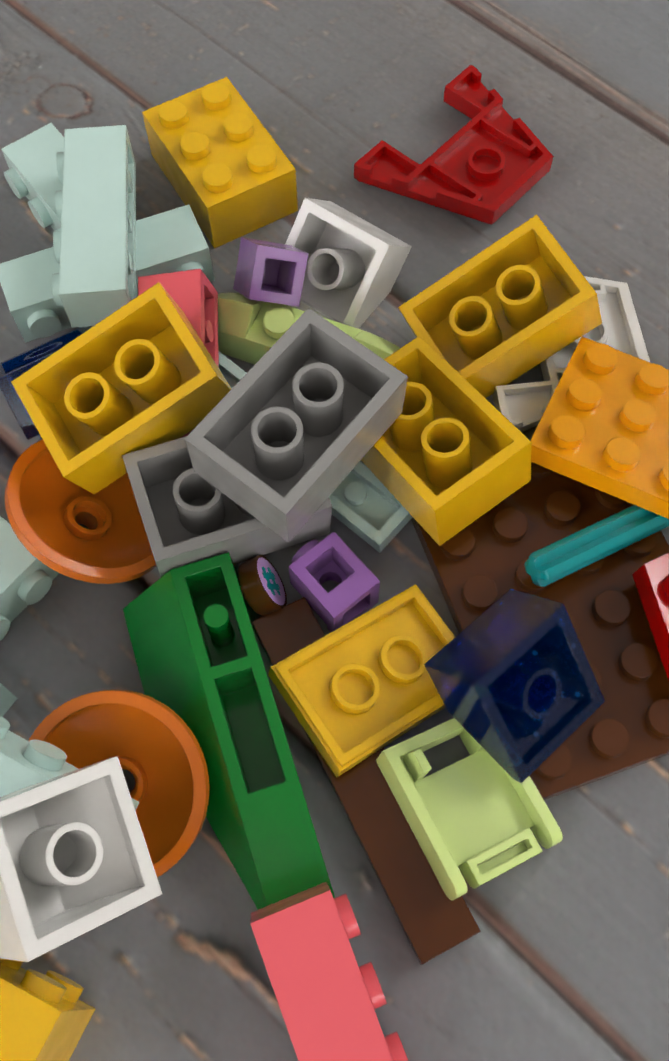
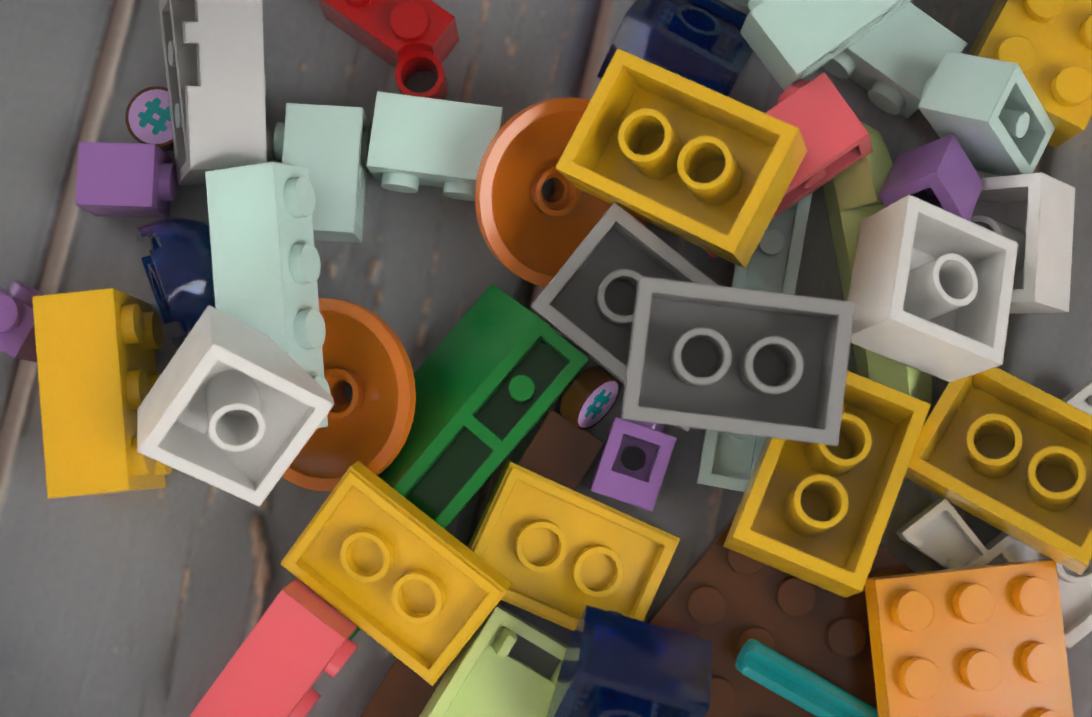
camera: 55 degrees right, 20 degrees up
none -> yellow tile [280,461,513,686]
none -> white brick [848,195,1018,382]
none -> light aqua brick [918,51,1055,176]

